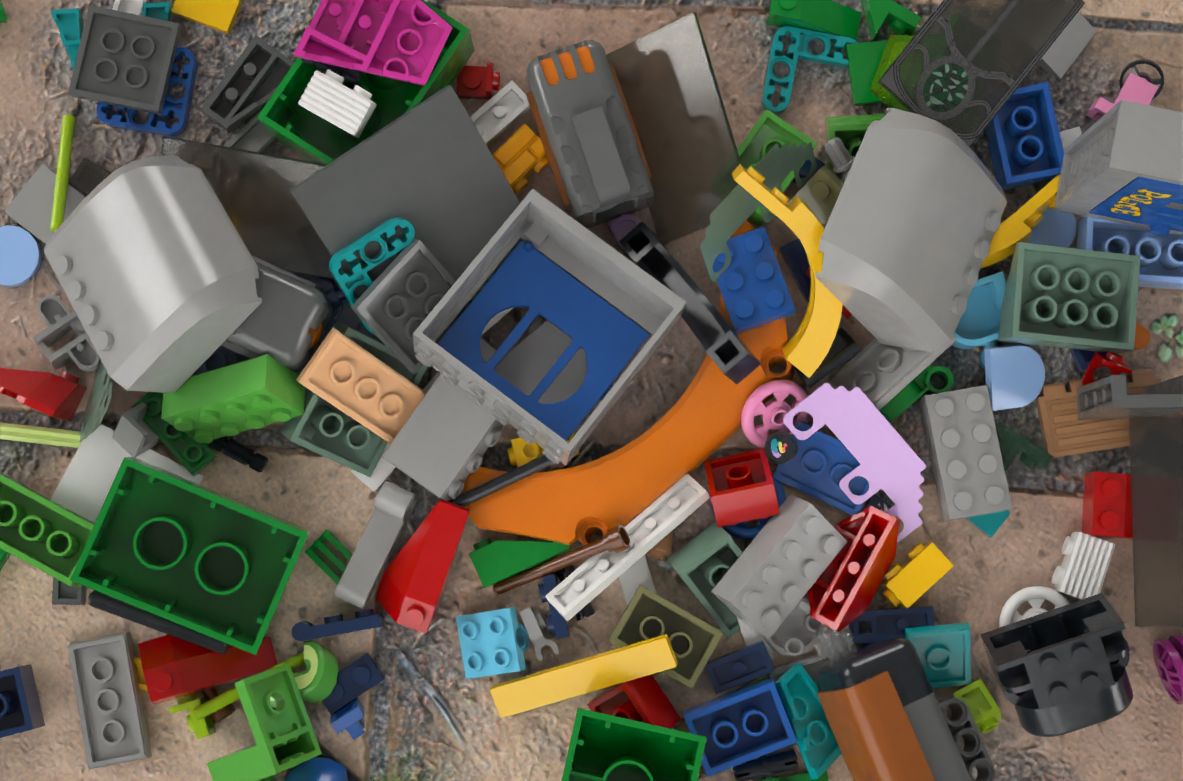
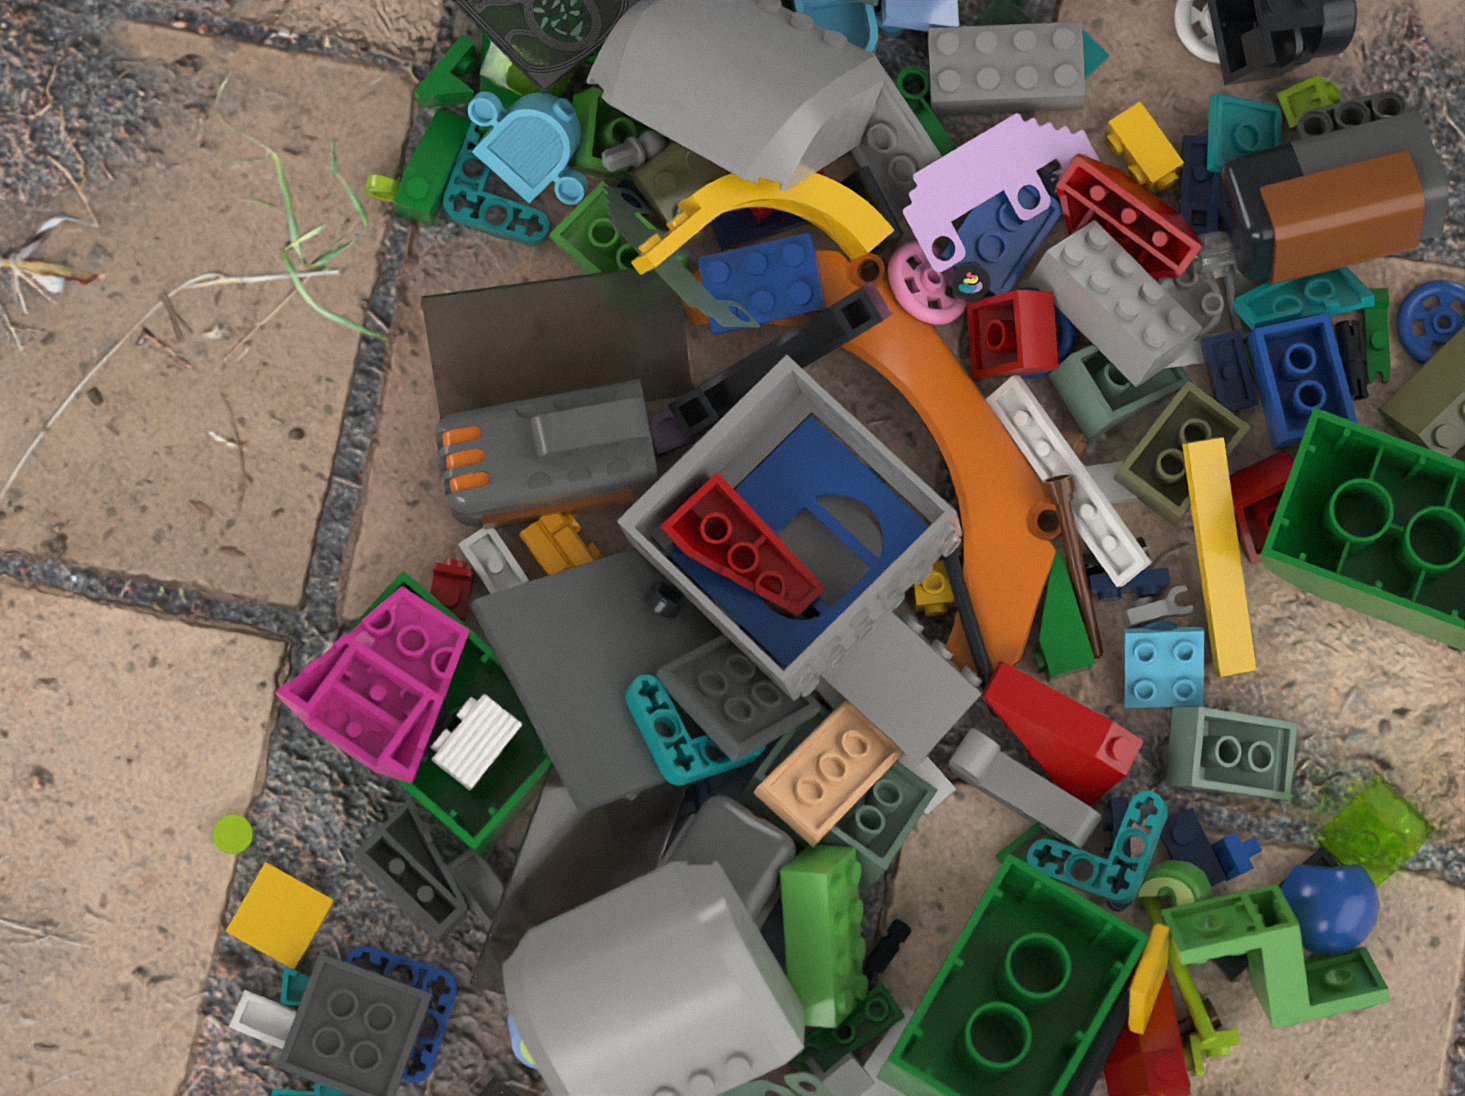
camera: 85 degrees left, 5 degrees down
none -> medium azure piece [468,92,588,205]
none -> black tile [645,581,686,618]
none -> red wedge [659,472,826,616]
none -> teal beam [1027,790,1168,904]
none -> yellow tile [1128,923,1170,1035]
none -> sand green slope [1165,707,1297,801]

